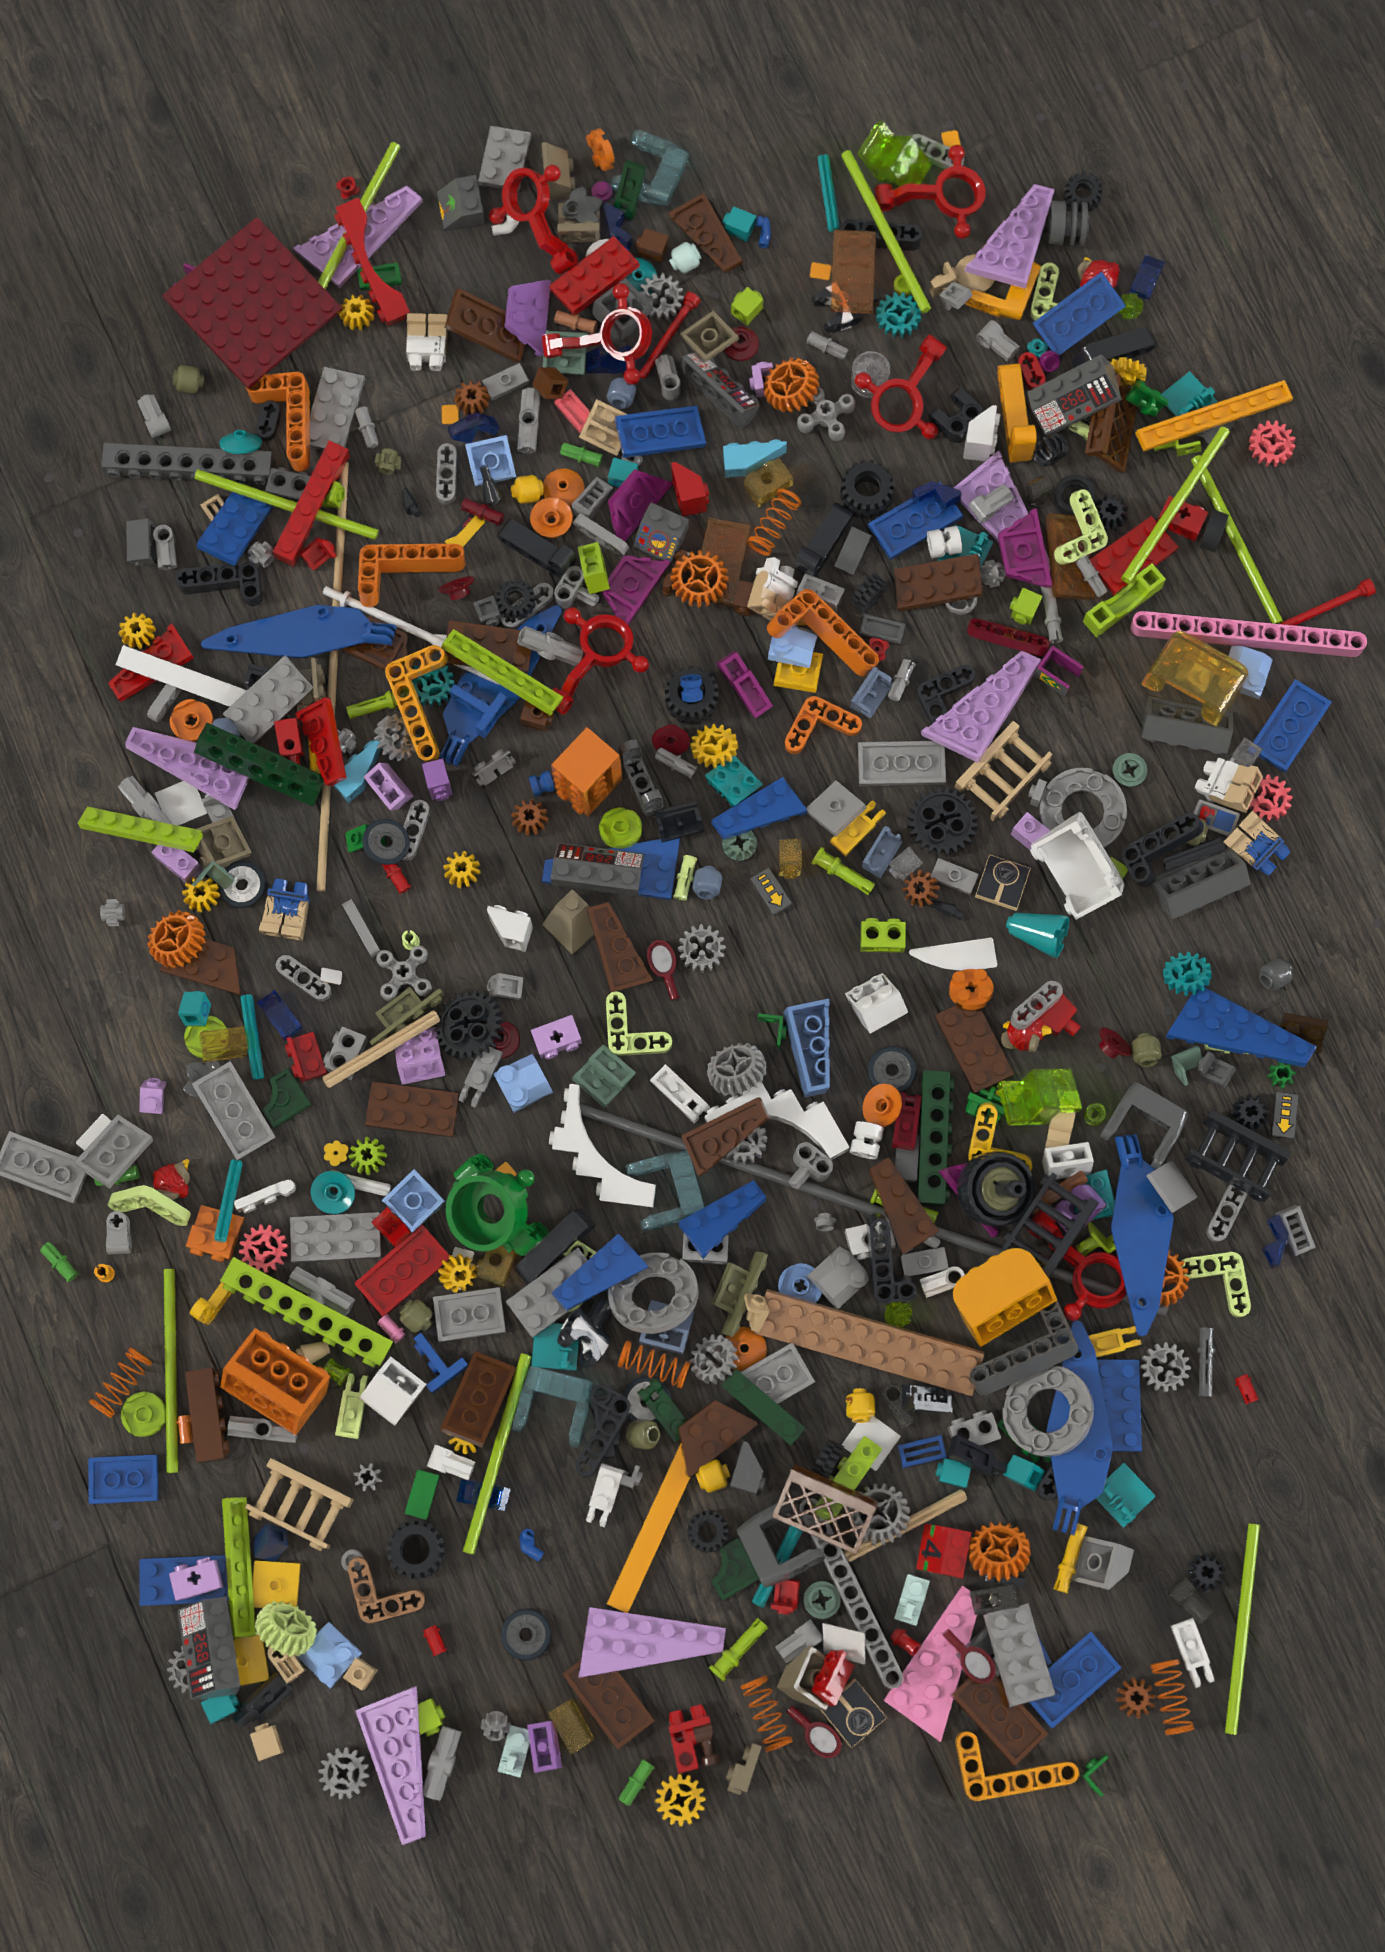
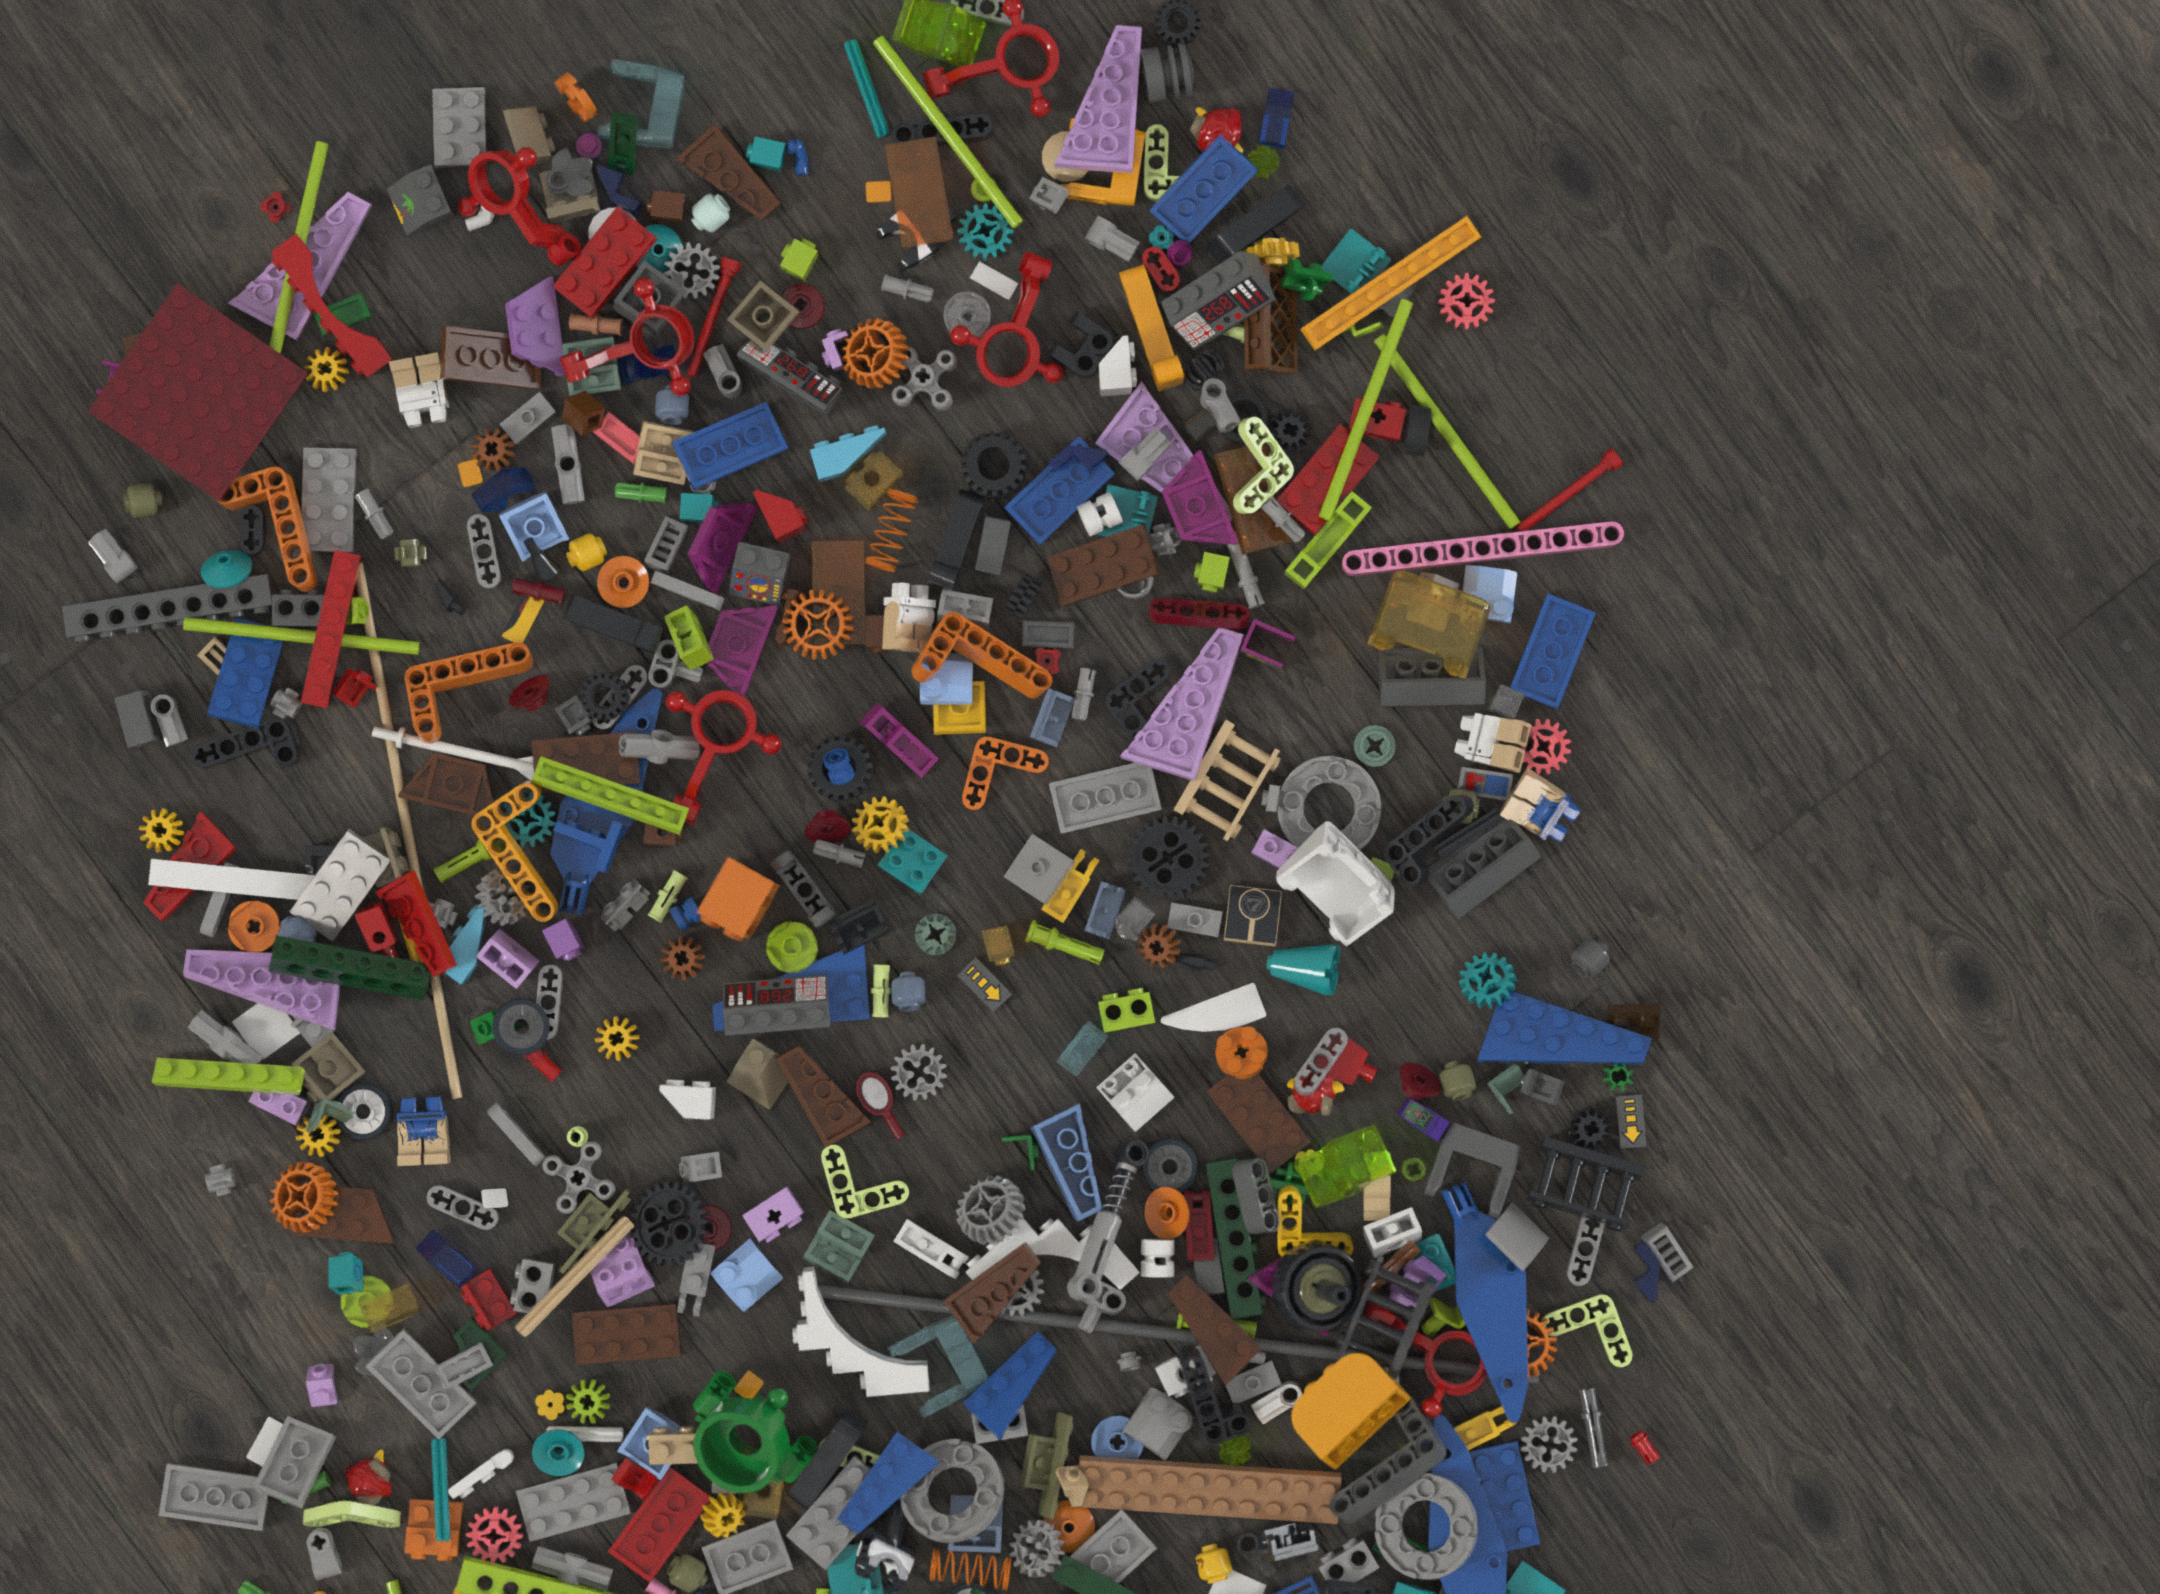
camera: 15 degrees left, 10 degrees up
blue wing [201,605,397,658] -> none
teal axle [241,994,264,1080] -> none
orange dish [543,469,584,508] -> none
blue wing [711,777,807,840] -> none
tan bracket [930,262,958,297] -> none
none -> light grey plate [434,1343,493,1390]
none -> tan bracket [647,1426,697,1465]
none -> yellowish green pin [648,870,688,923]
none -> white sticker [970,261,1019,300]
none -> clear light blue bracket [1056,1020,1108,1076]
none -> piece [1067,1140,1149,1301]
none -> light grey piece [1200,378,1241,433]
none -> dark grey beam [1232,1158,1280,1234]
none -> leg [1397,1097,1450,1142]

